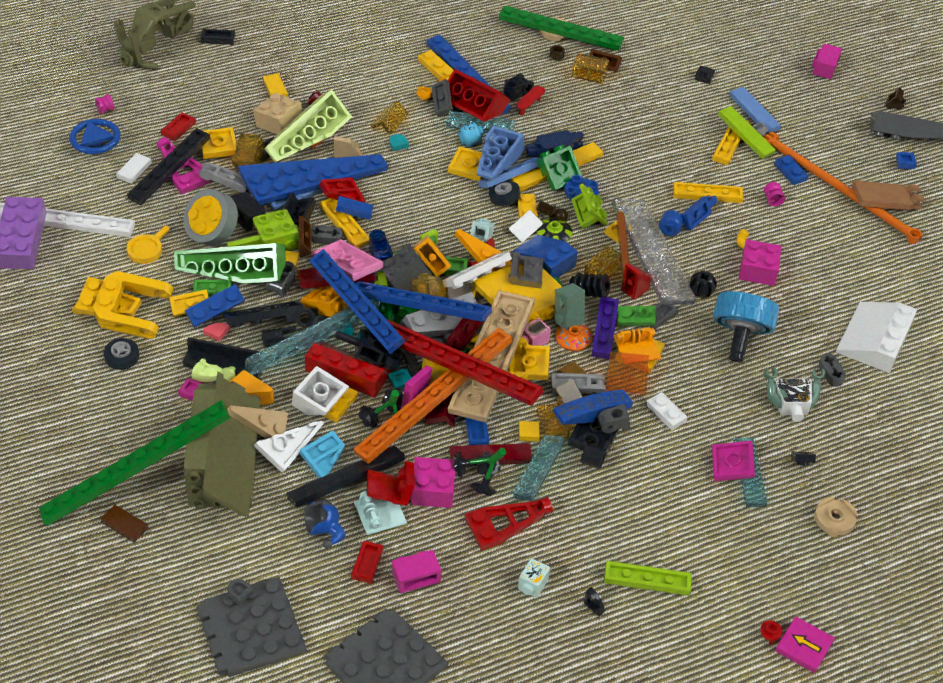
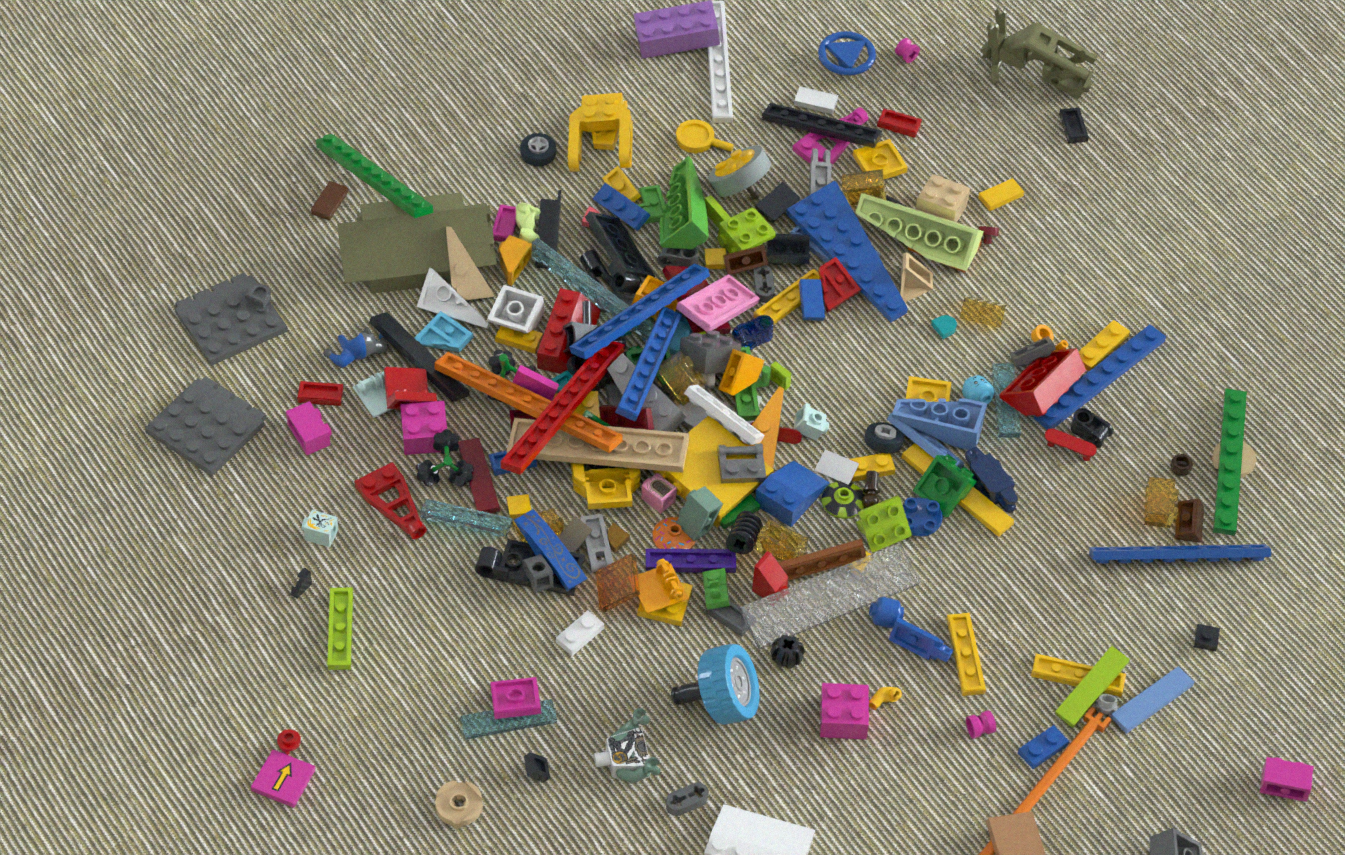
camera: 80 degrees right, 5 degrees up
none -> blue plate [1089,544,1271,563]

